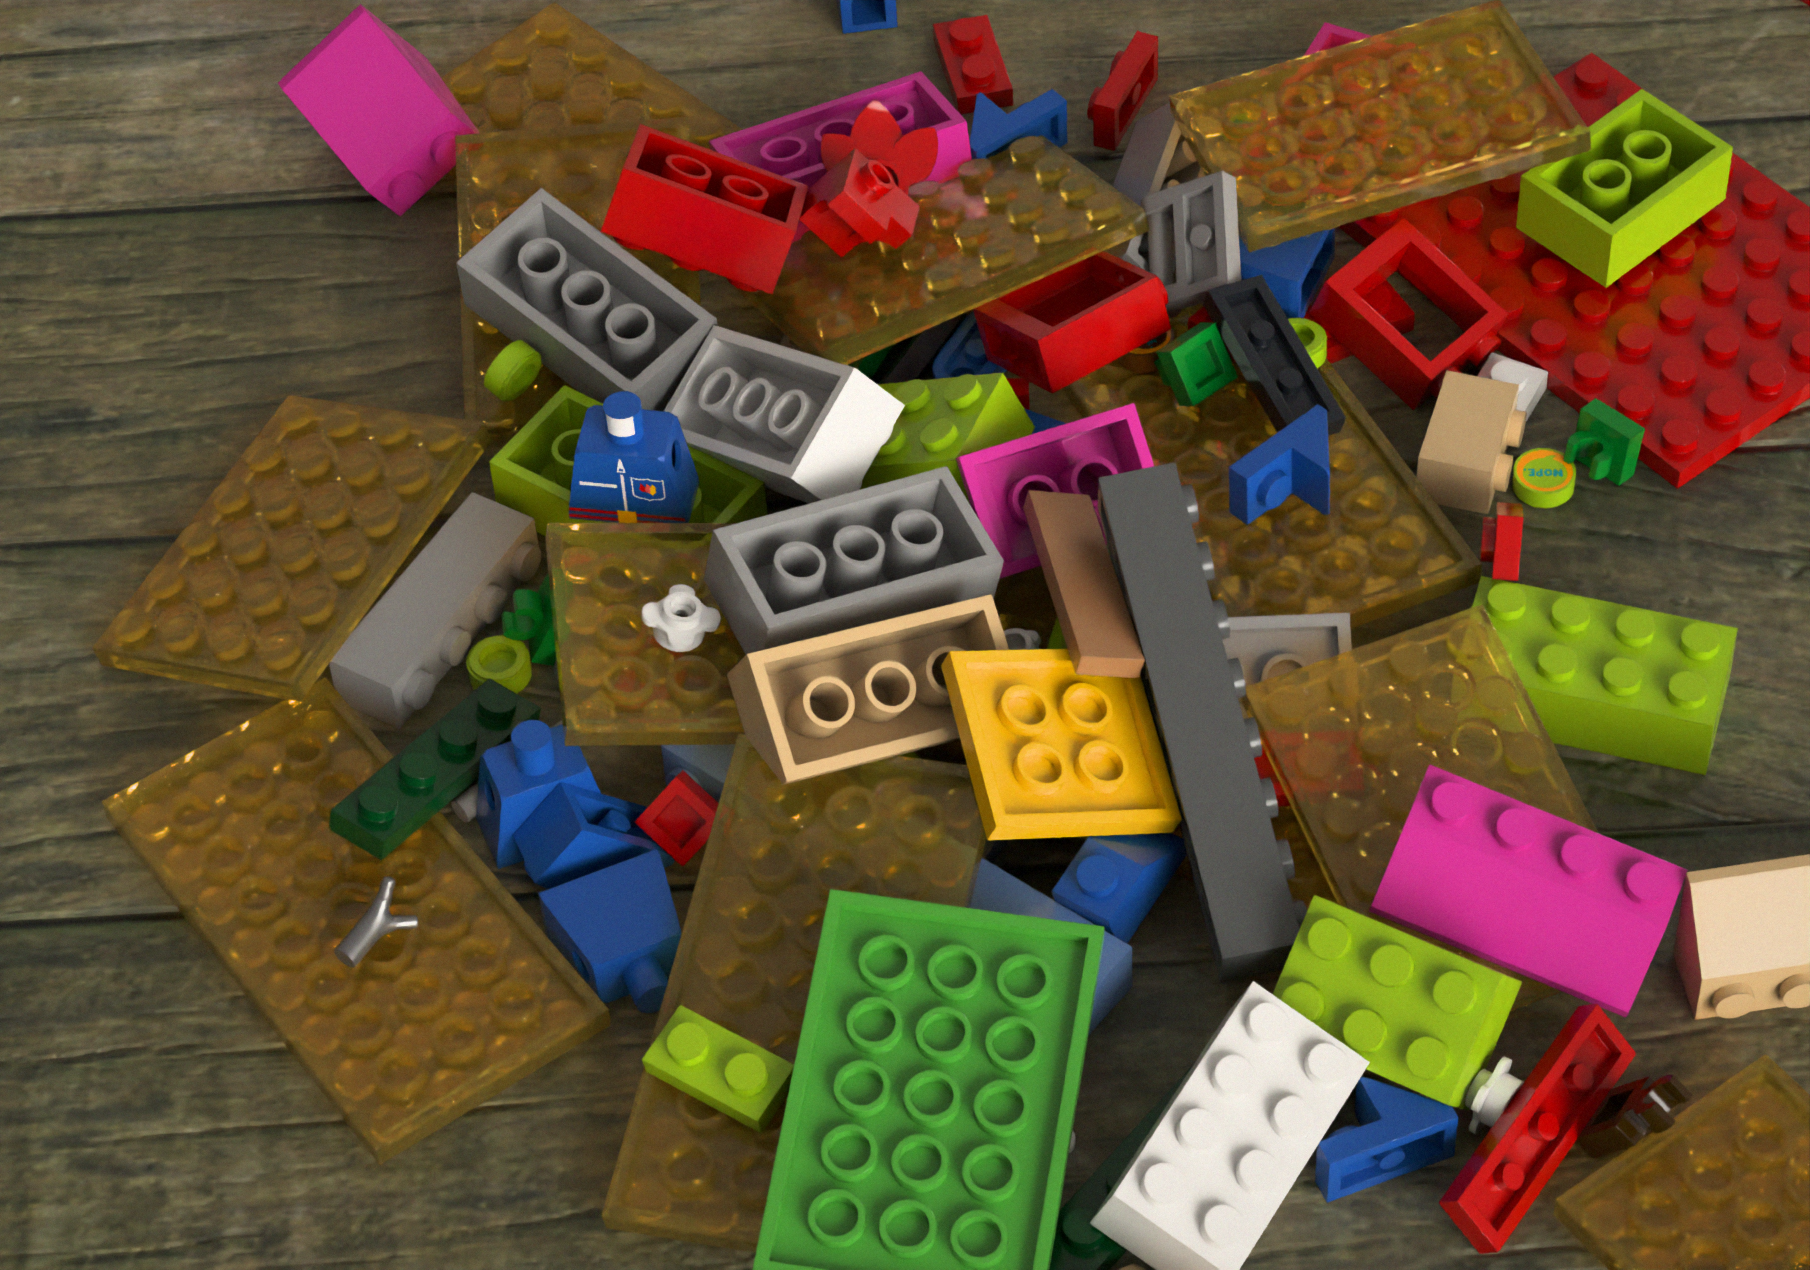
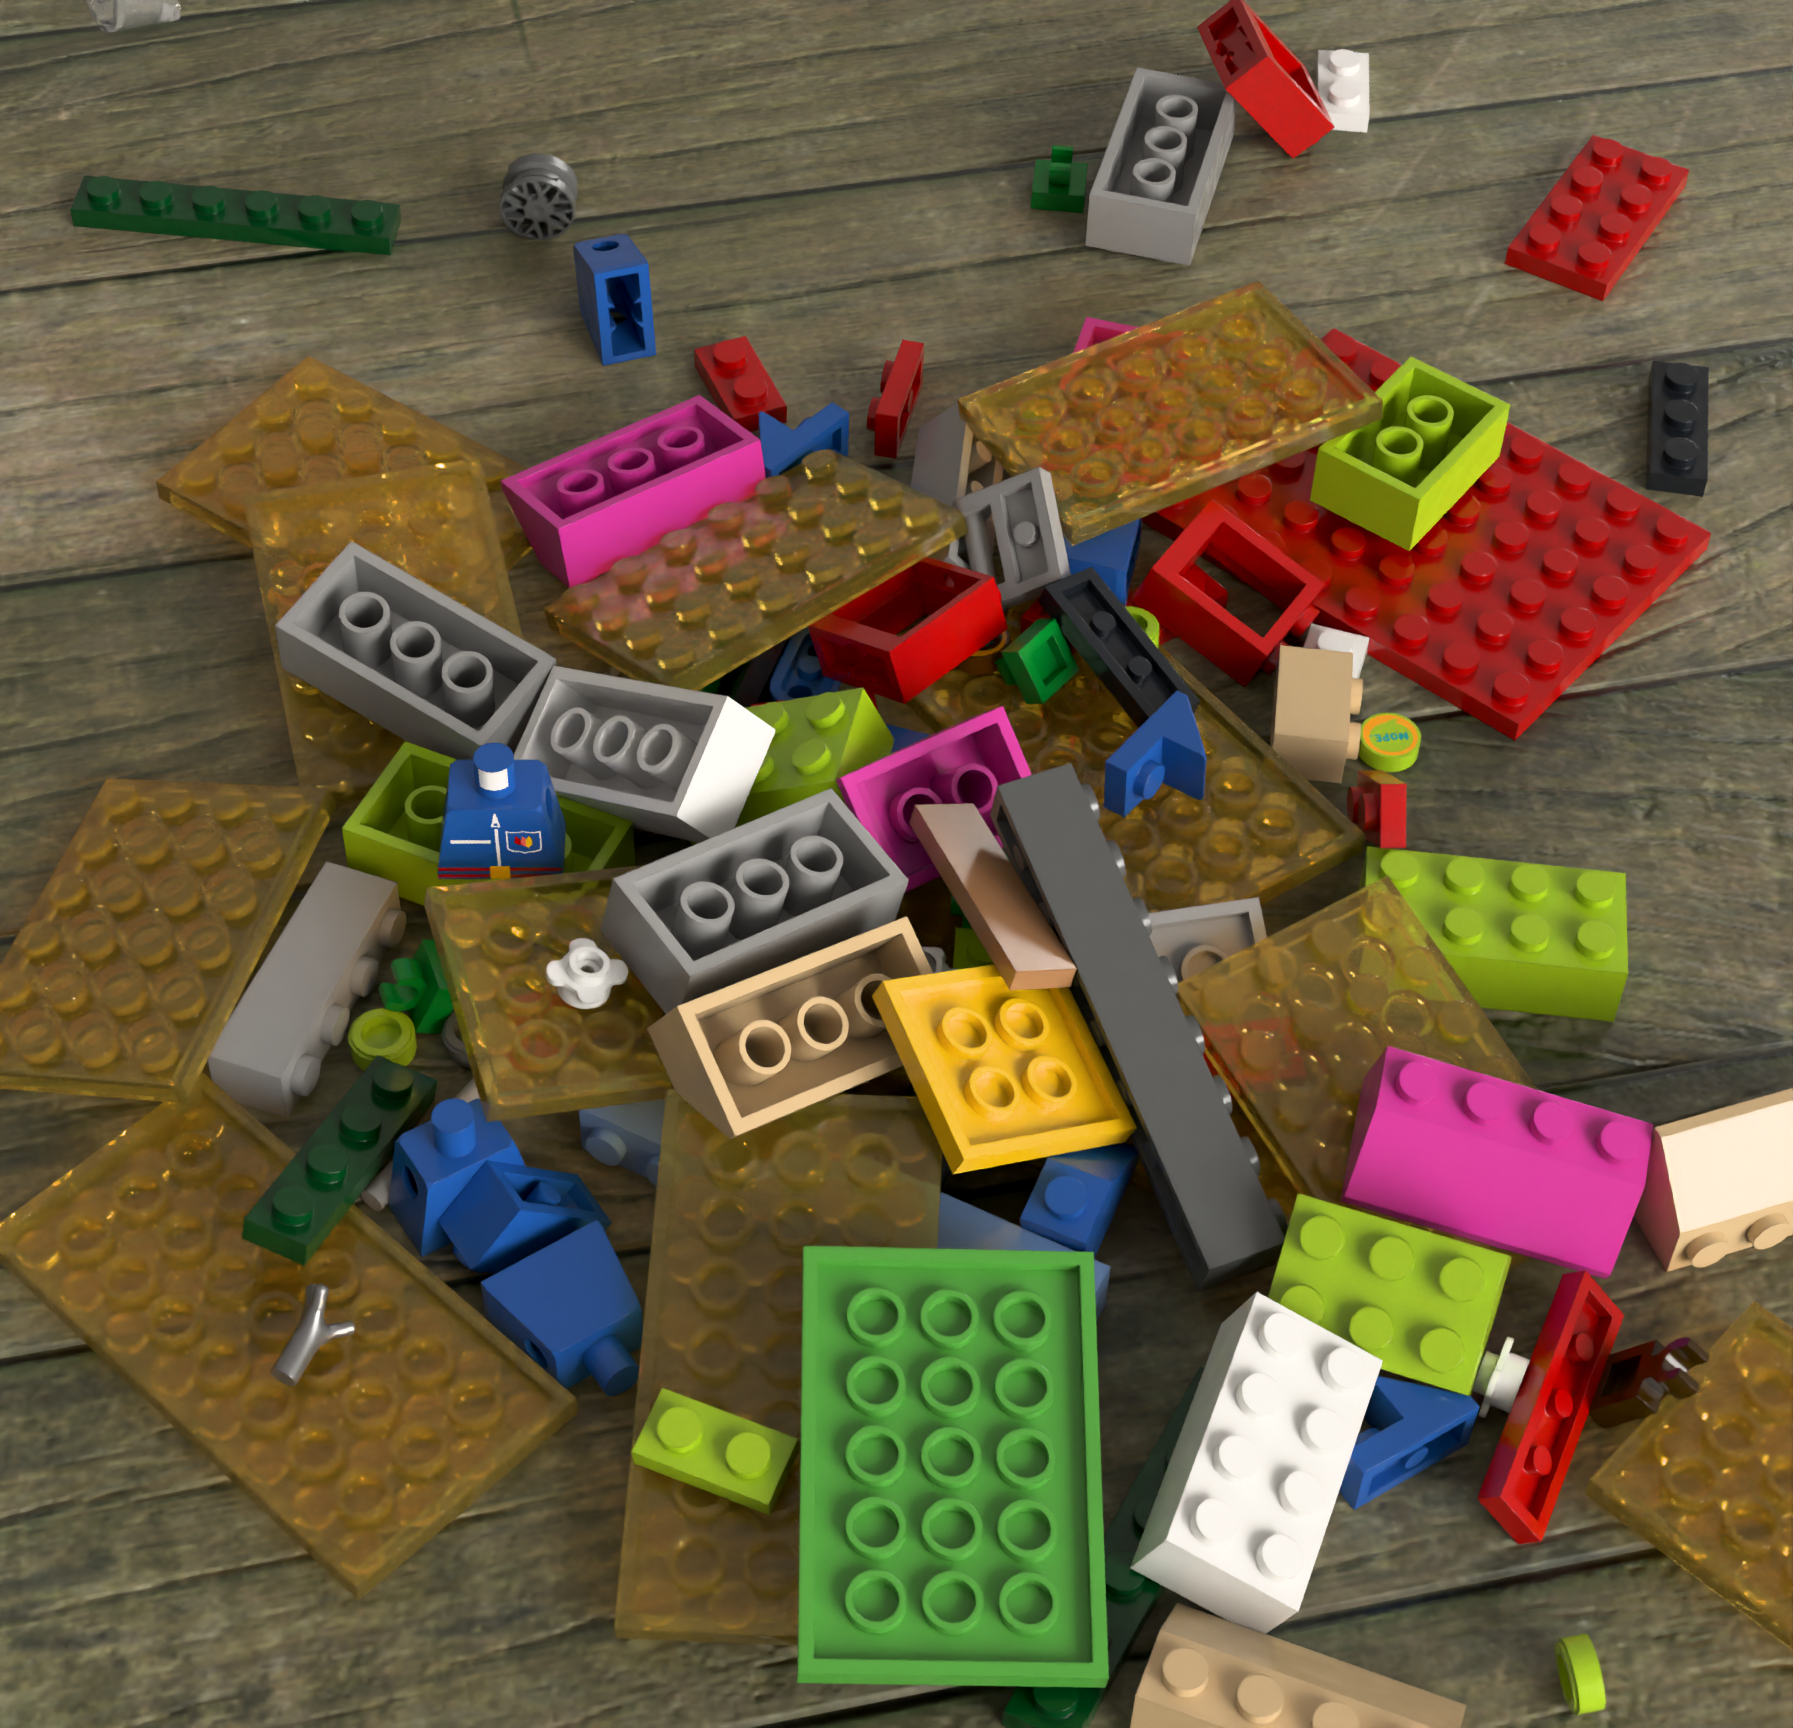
camera: 15 degrees left, 0 degrees up
dark pink slope [278,4,483,217] -> none
lime tile [484,340,542,402] -> none
red brick [600,124,809,294] -> none
red plate [635,770,731,867] -> none
red brick [799,148,920,258] -> none
red plate [821,100,938,195] -> none
green tile [1563,398,1645,486] -> none

